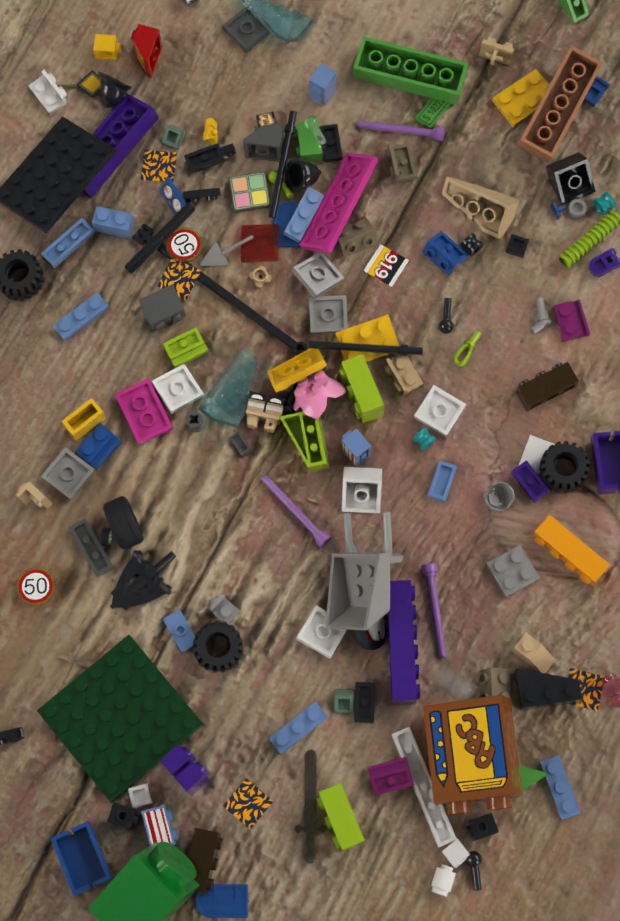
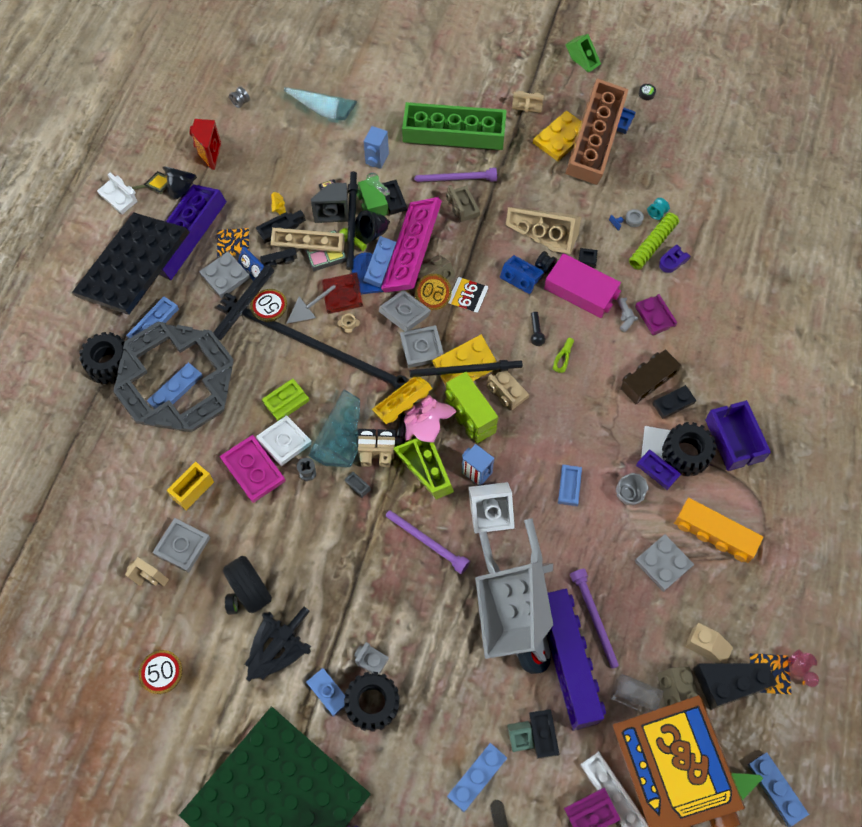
camera: 15 degrees left, 10 degrees down
dark grey plate [69,519,114,578] -> none
blue plate [75,423,122,470] -> none
medium blue brick [92,206,135,239] -> none
yellow brick [93,34,121,60] -> none
dark grey slope [139,284,186,331] -> none
sticker [158,257,201,300] -> none
sand green slope [161,124,187,149] -> none
dark grey tile [222,5,273,53] -> none
white plate [296,605,347,659] -> none
teal wheel [412,428,436,452] -> none
white plate [414,385,466,437] -> none
bright green tile [416,98,452,129] -> none
black slope [546,152,596,205] -> none
none -> dark grey plate [113,322,234,432]
none -> light grey plate [199,252,250,299]
none -> tan brick [271,228,344,252]
none -> clear yellow piece [415,274,452,310]
none -> dark pink brick [544,253,621,318]
none -> black plate [653,385,696,419]

